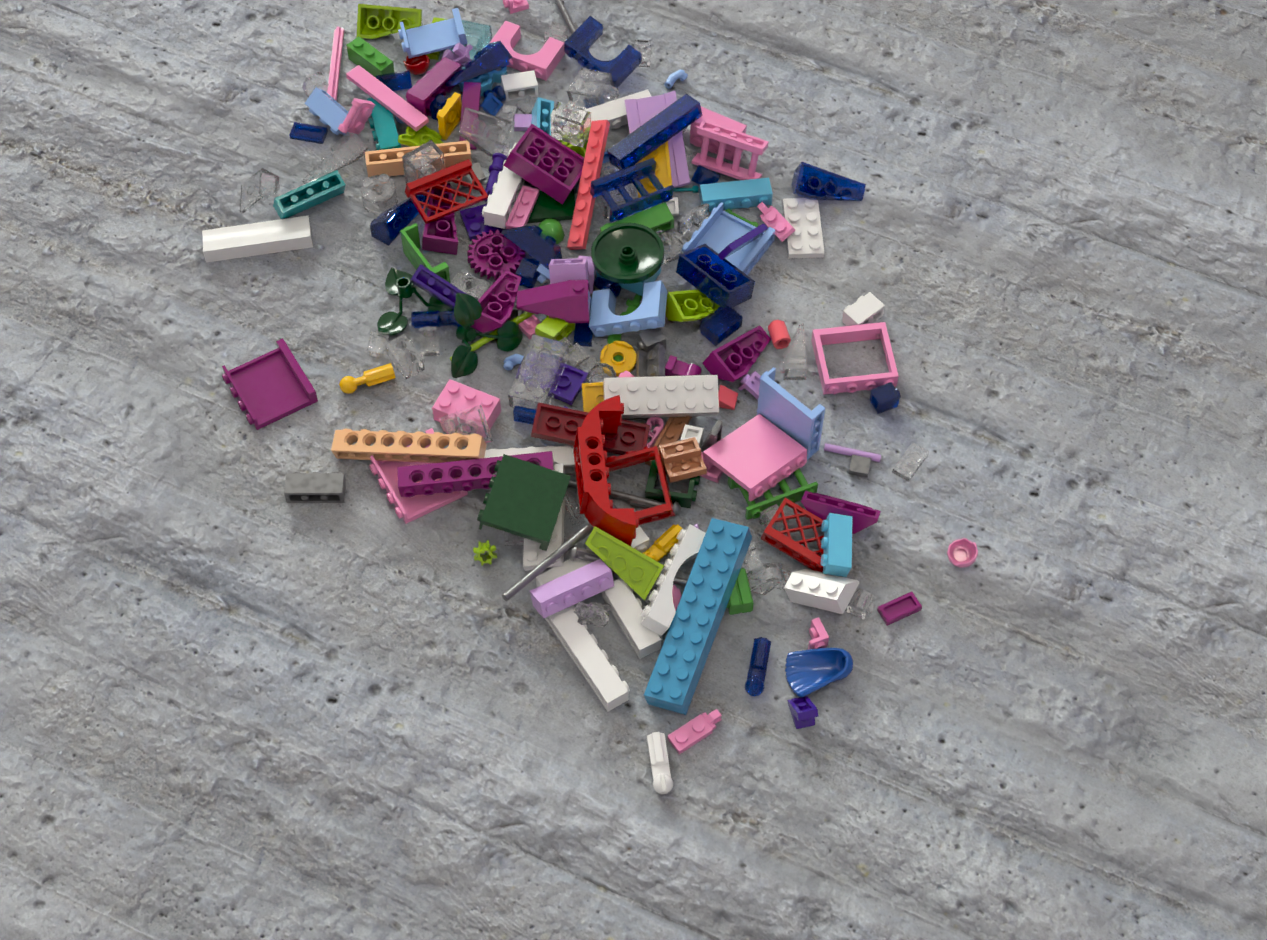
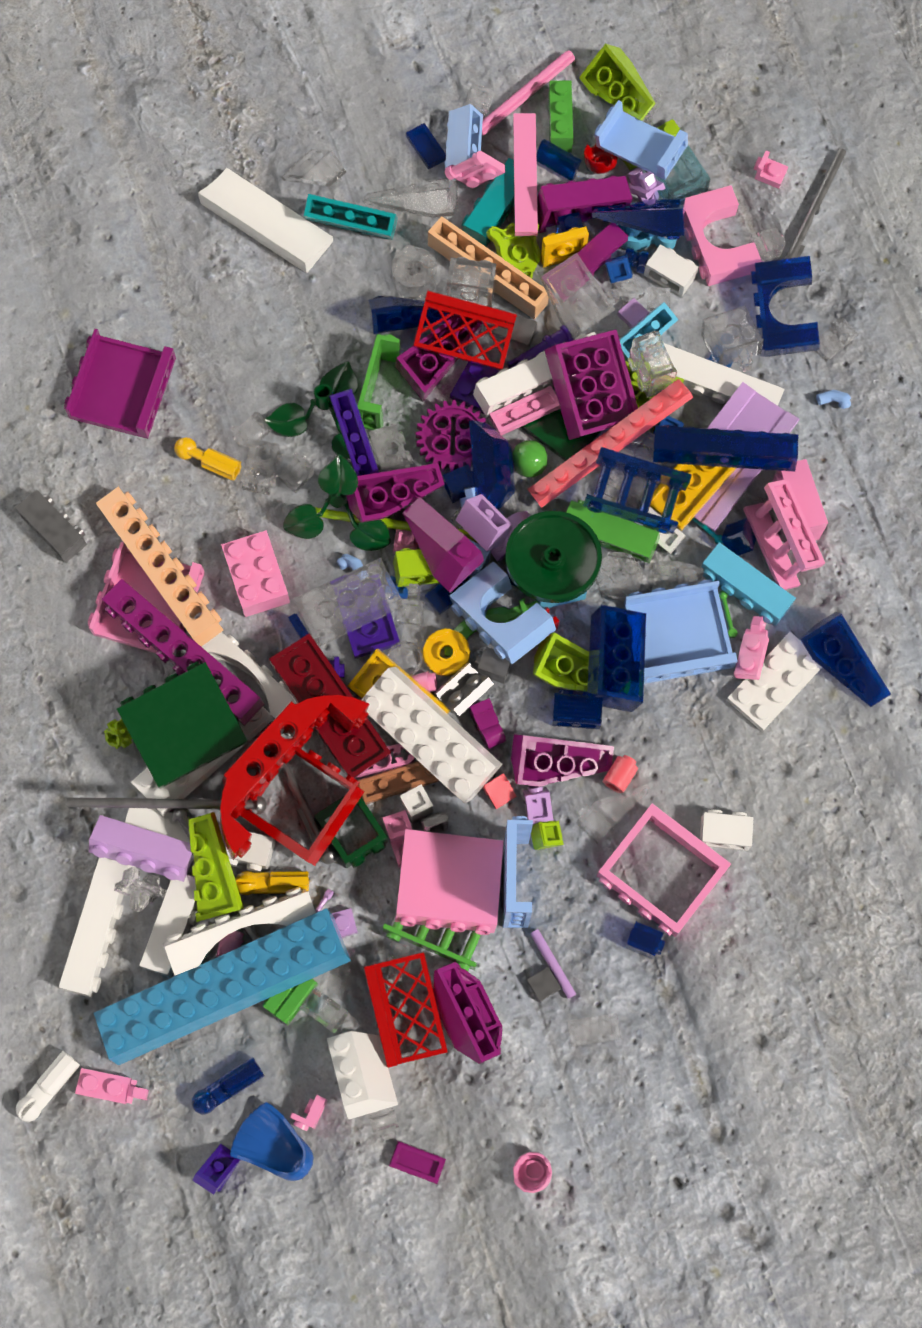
camera: 45 degrees right, 15 degrees up
clear blue piece [411,310,462,328] -> none
clear slope [439,405,493,450] -> none
nougat slope [659,437,707,483] -> none
dark purple tile [718,224,768,260] -> none
medium azure brick [821,513,853,577] -> none

